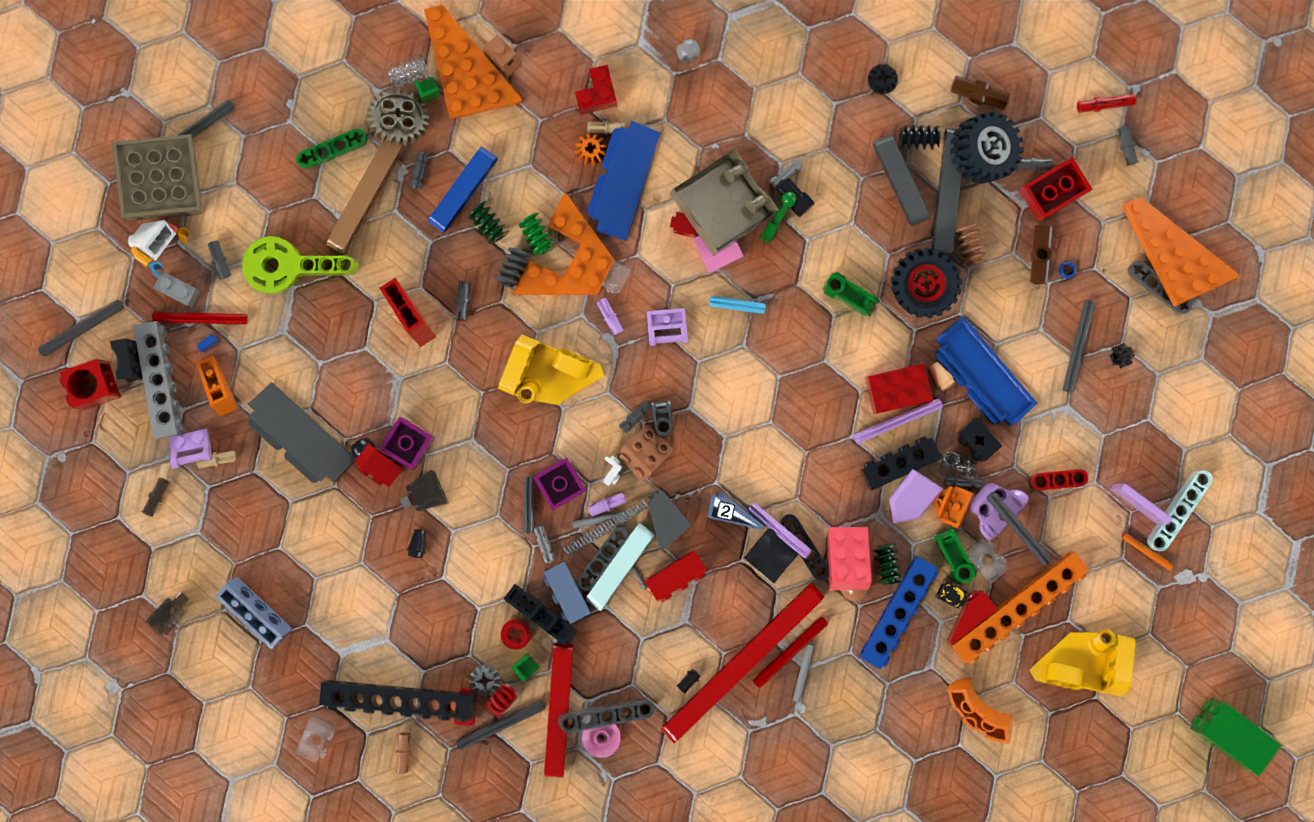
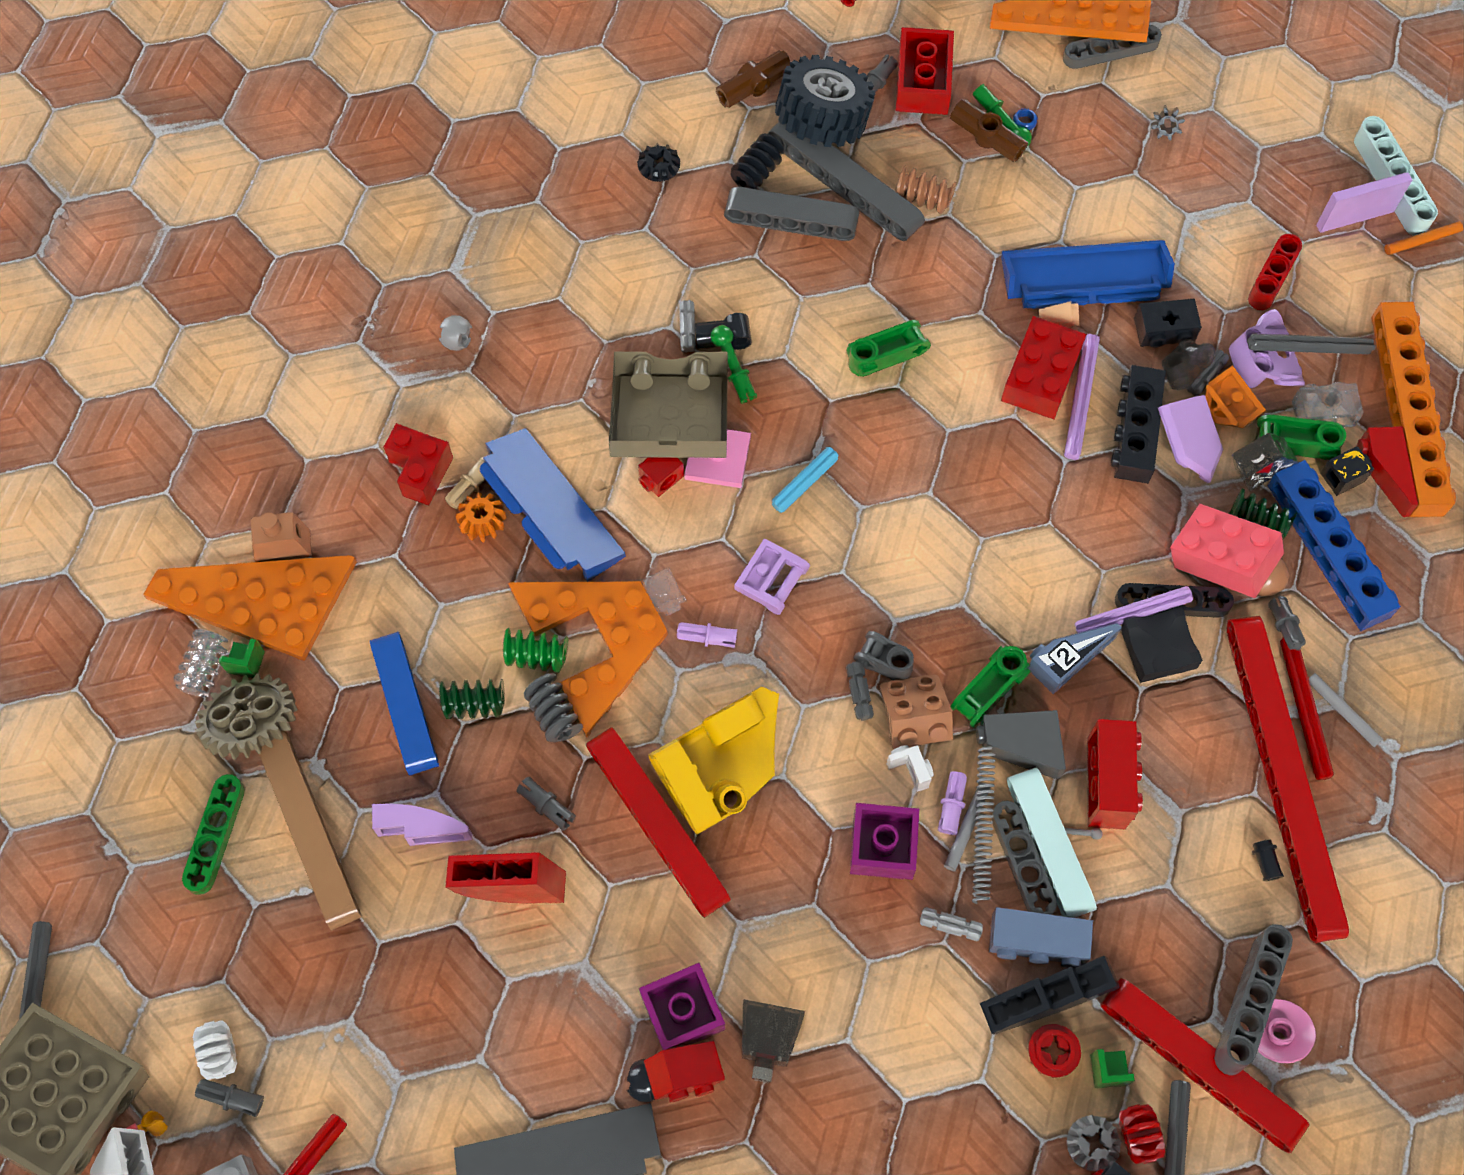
camera: 50 degrees left, 20 degrees down
lime beam [242,236,359,295] -> none
black cone [407,529,426,558] -> none
dark grey axle [410,152,428,190] -> none
dark grey axle [523,477,535,533] -> none
black wheel [891,248,962,318] -> none
dark grey axle [1063,300,1095,393] -> none
none -> white gear [193,1020,237,1080]
none -> lavender slope [372,803,472,846]
none -> red beam [586,727,731,918]
none -> green piece [950,645,1031,728]
none -> green pin [973,84,1032,146]
none -> clear smoke torso [1232,433,1299,491]
none -> dark grey axle [1269,596,1306,651]

